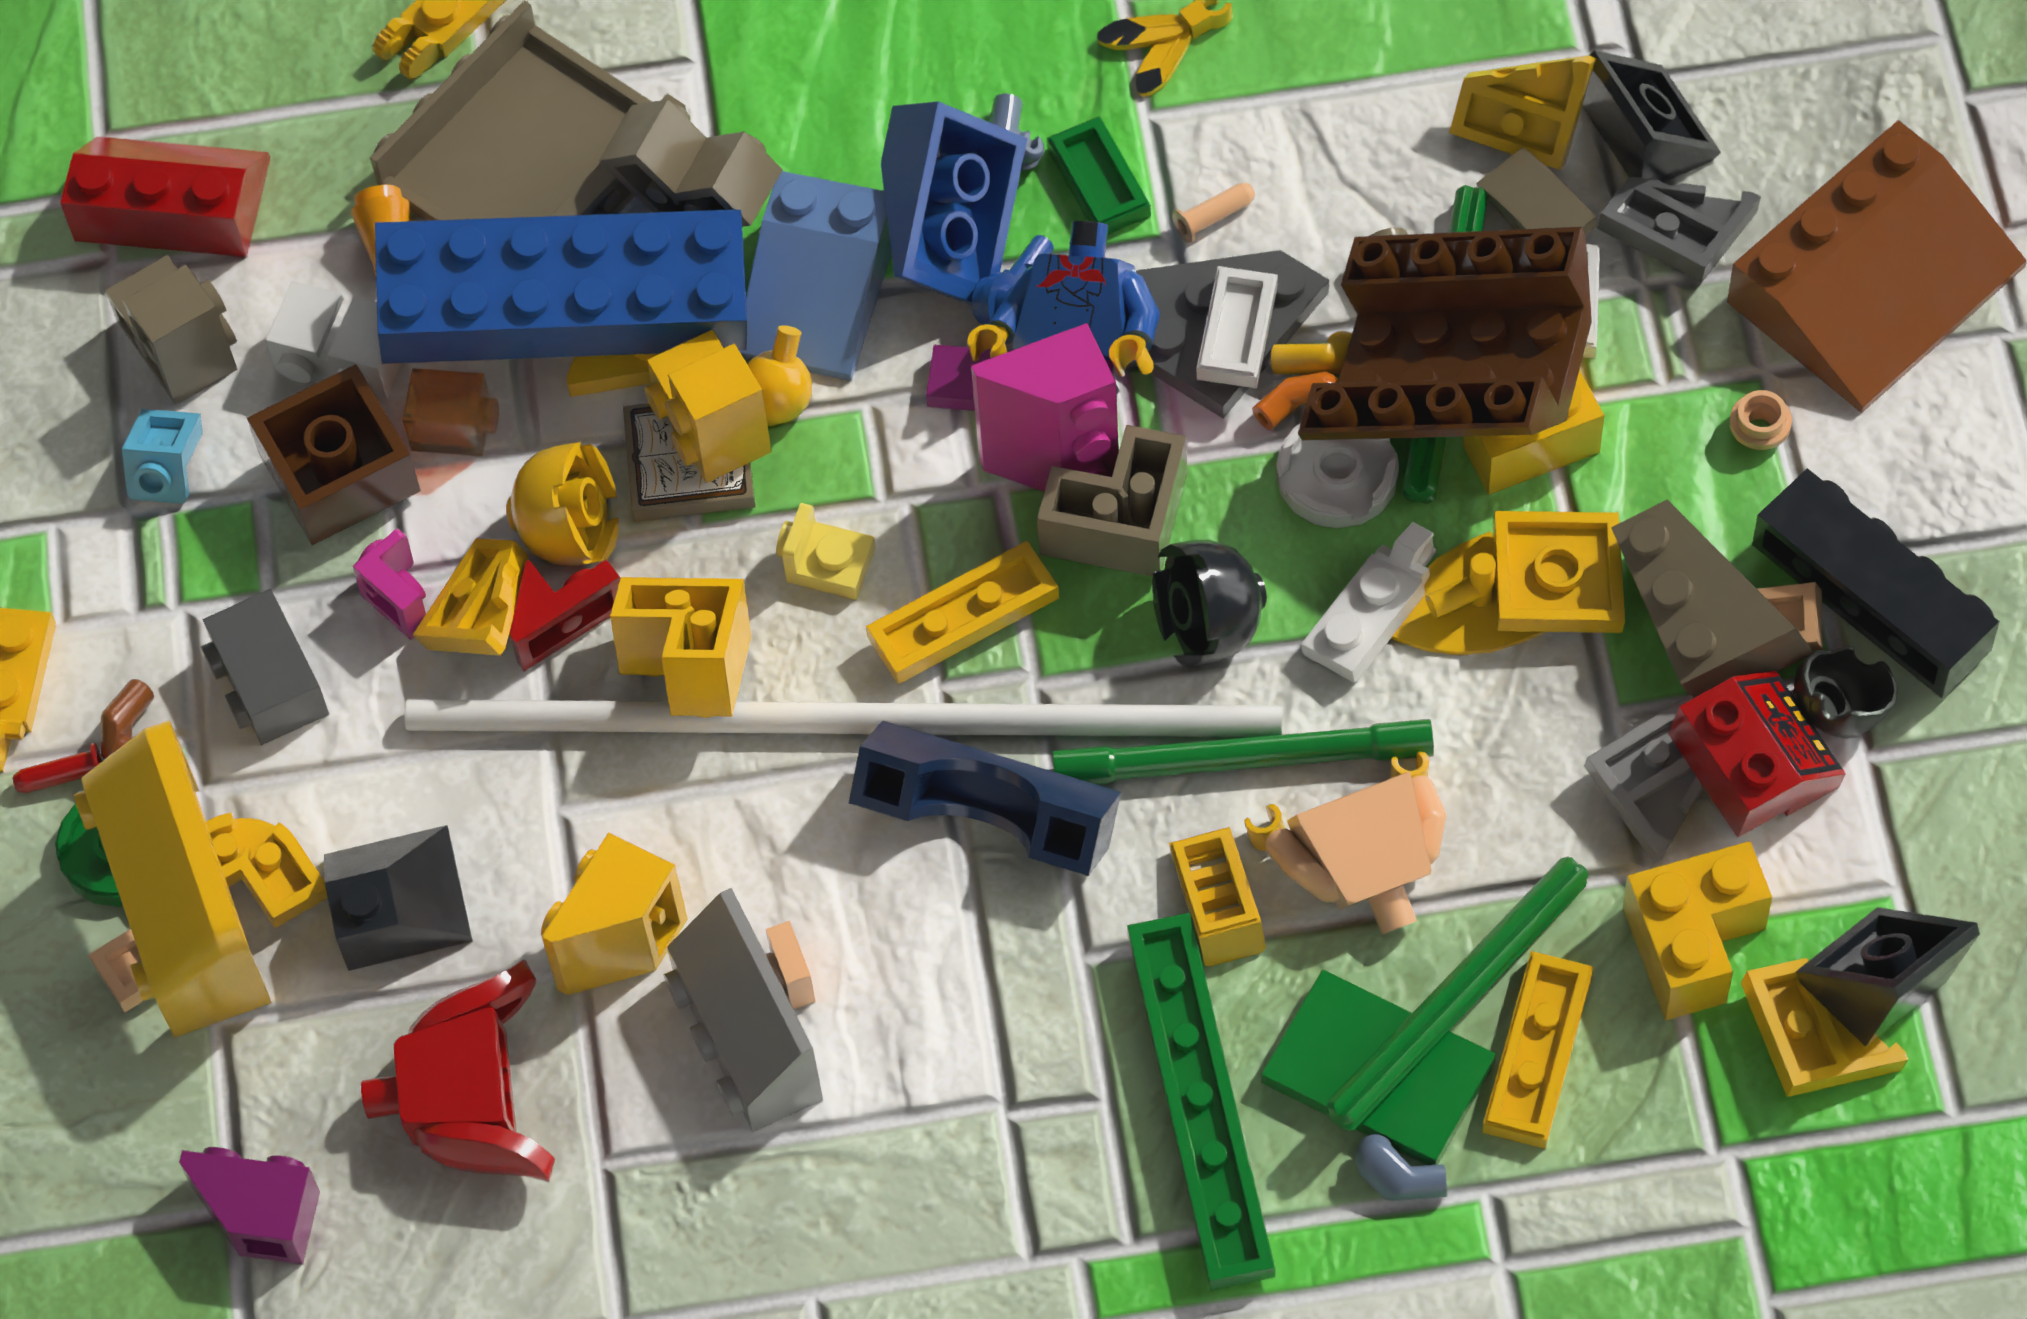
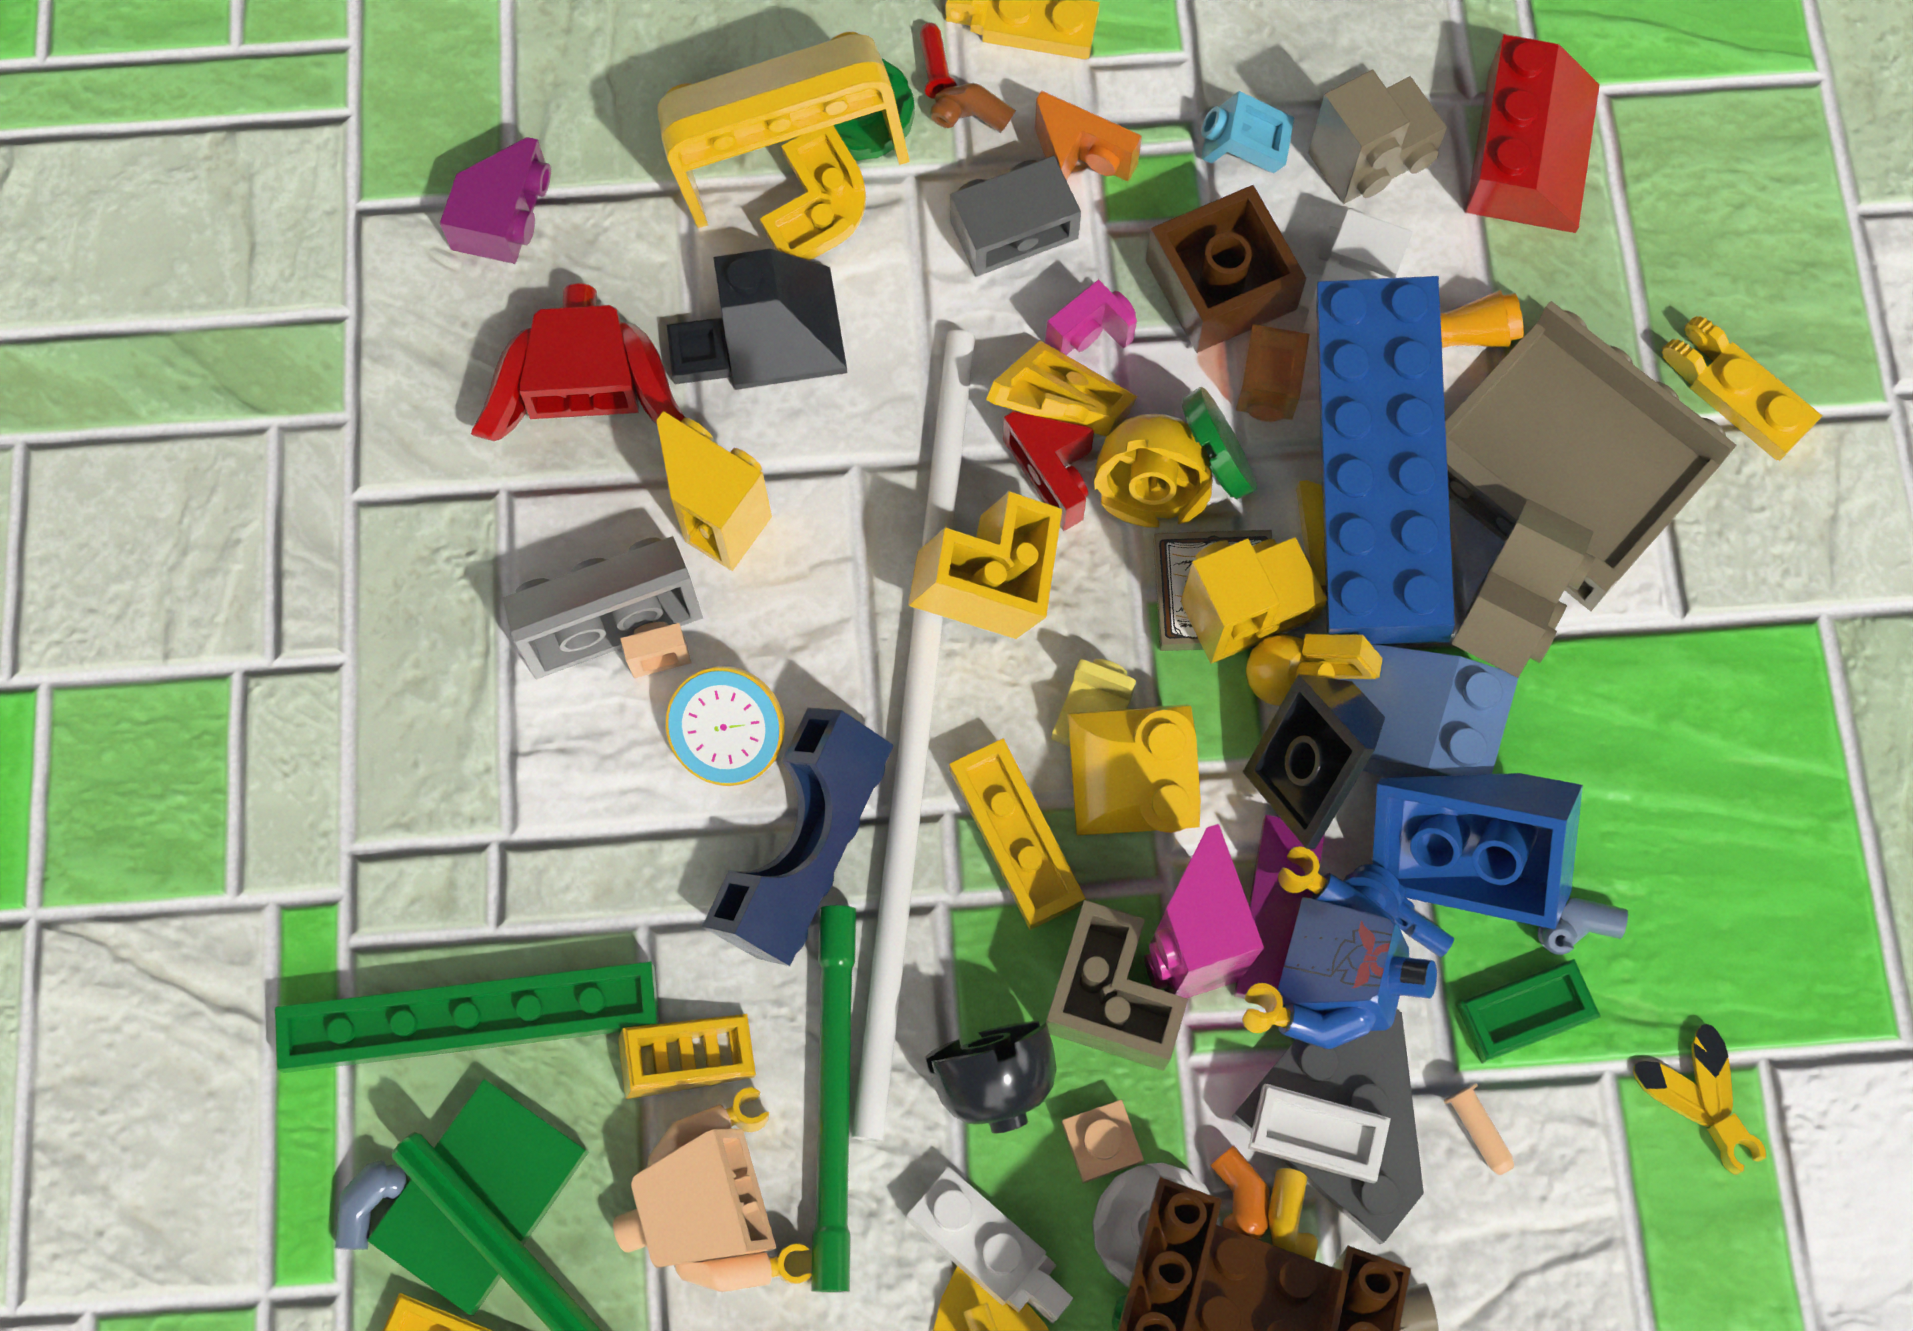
camera: 90 degrees right, 10 degrees up
none -> black tile [666,318,731,384]
none -> piece [666,666,785,786]
none -> orange slope [1035,90,1142,182]
none -> light nougat plate [1061,1099,1144,1183]
none -> yellow slope [1067,704,1201,835]
none -> green tile [1182,387,1257,499]
none -> black slope [1243,674,1385,849]
none -> yellow tile [1302,634,1383,679]

